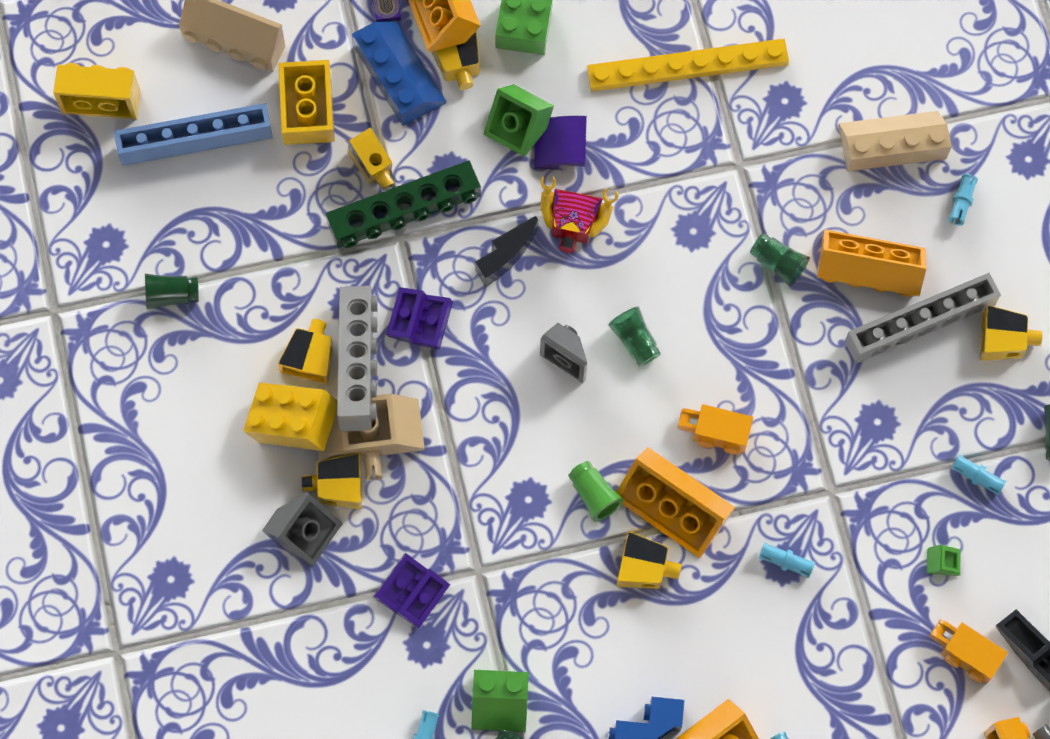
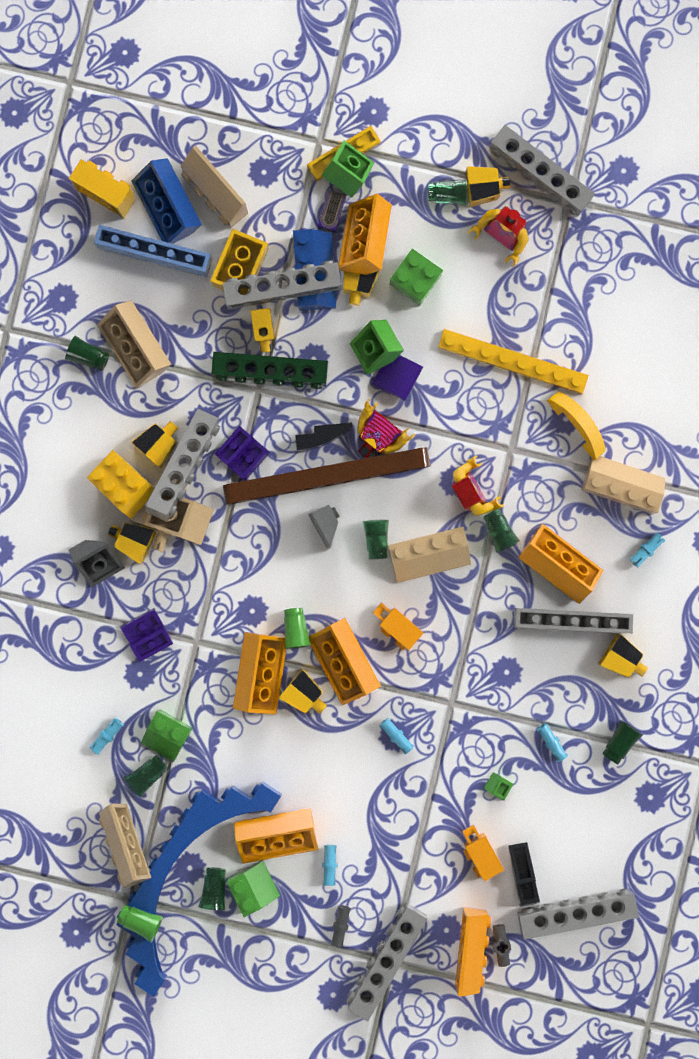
camera: 25 degrees right, 15 degrees up
none -> tan slope [97,300,171,389]
none -> blue slope [131,158,202,244]
none -> light grey brick [223,261,342,310]
none -> reddish brown beam [223,447,431,504]
none -> light orange slope [232,632,286,714]
none -> tan slope [388,527,471,583]
none -> torso [452,456,504,516]
none -> yellow slope [547,392,606,460]

